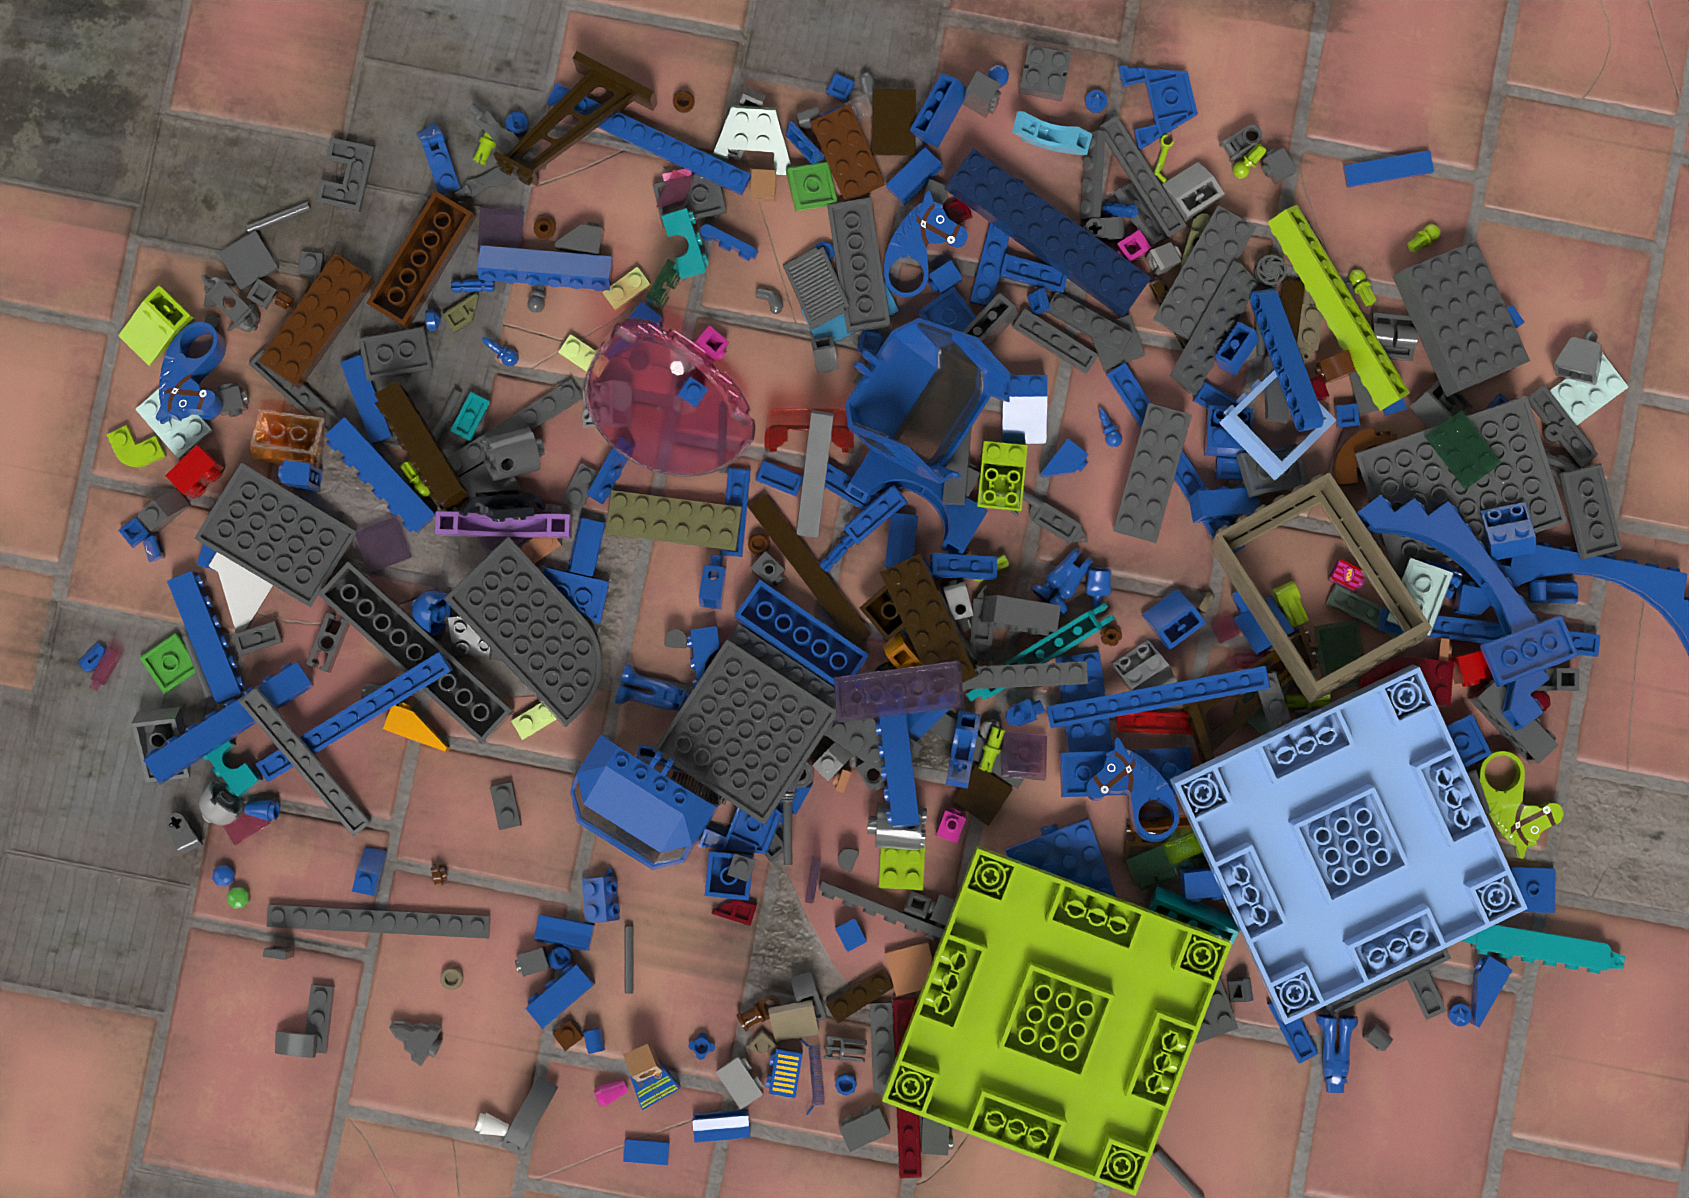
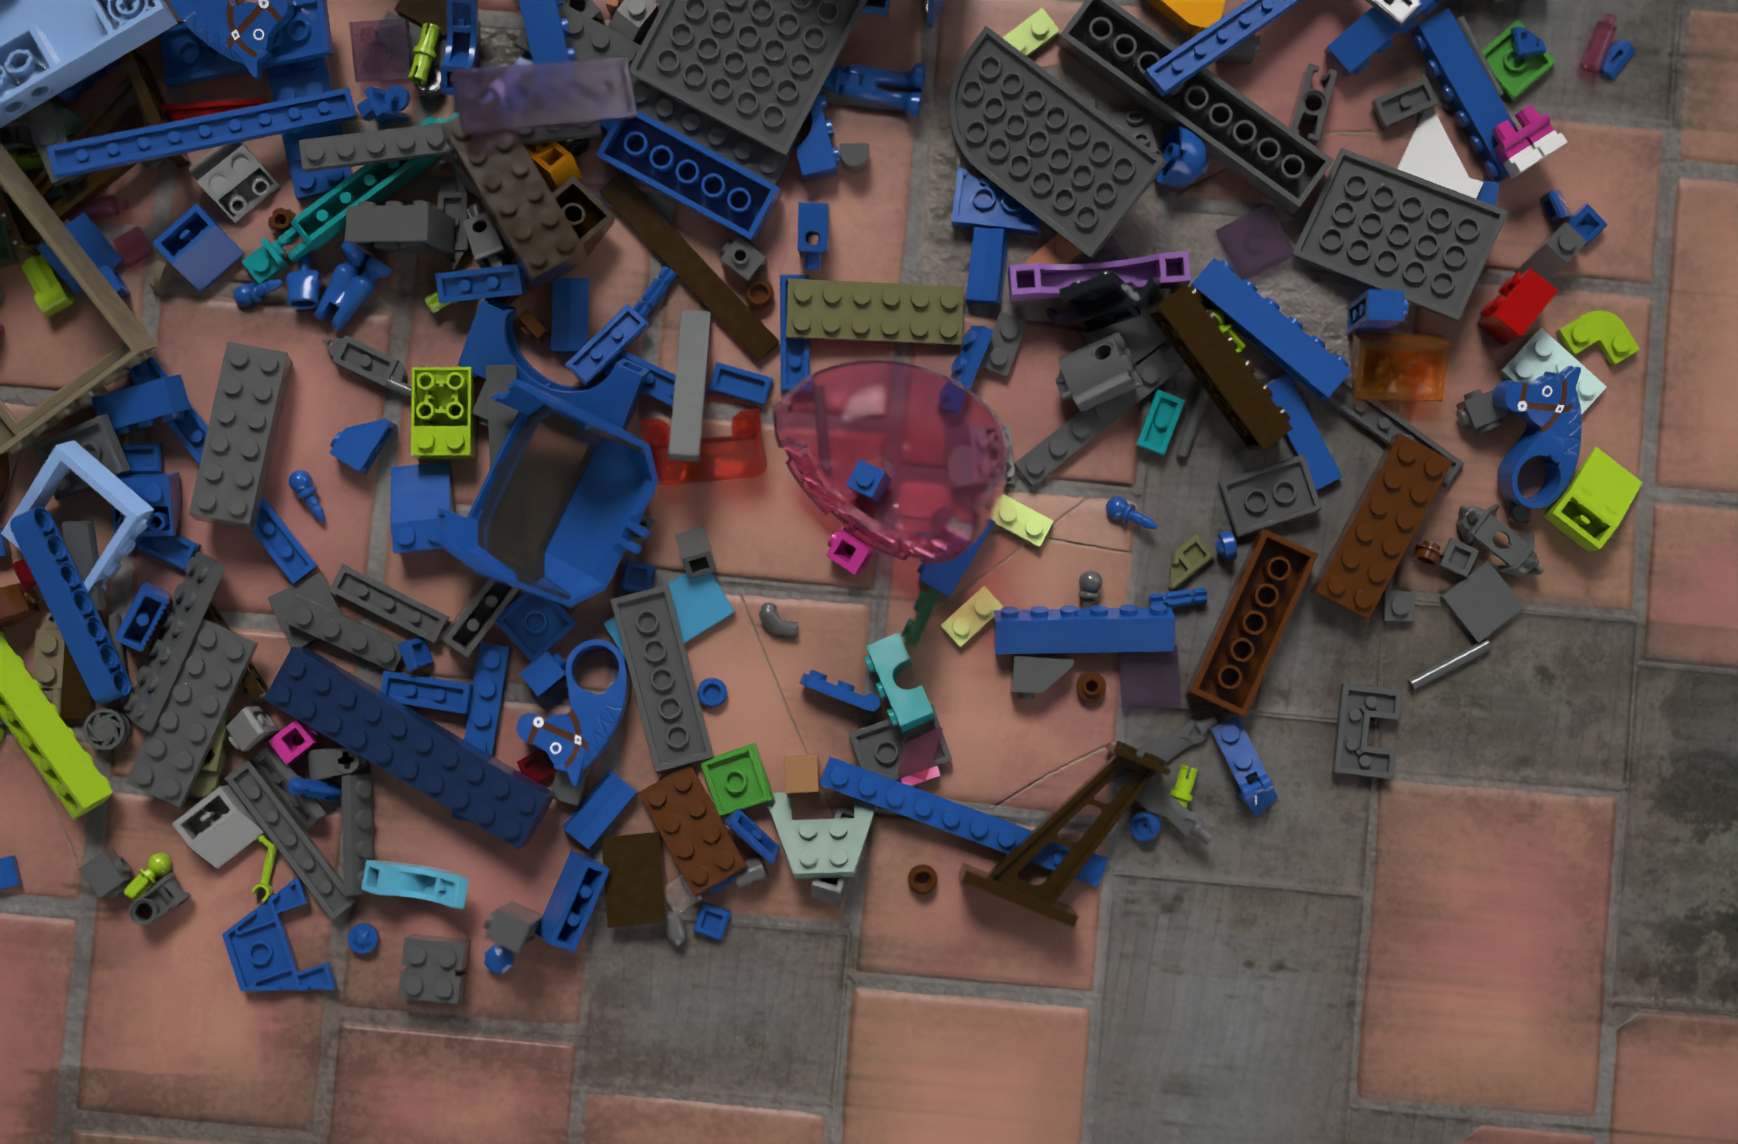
camera: 175 degrees right, 0 degrees up
dark grey window [783,247,850,330] -> none
none -> blue bar [233,280,283,308]
none -> teal bracket [241,237,290,284]
none -> reddish brown plate [518,309,550,343]
none -> hips [1491,105,1568,179]
none -> blue tile [1510,27,1547,58]

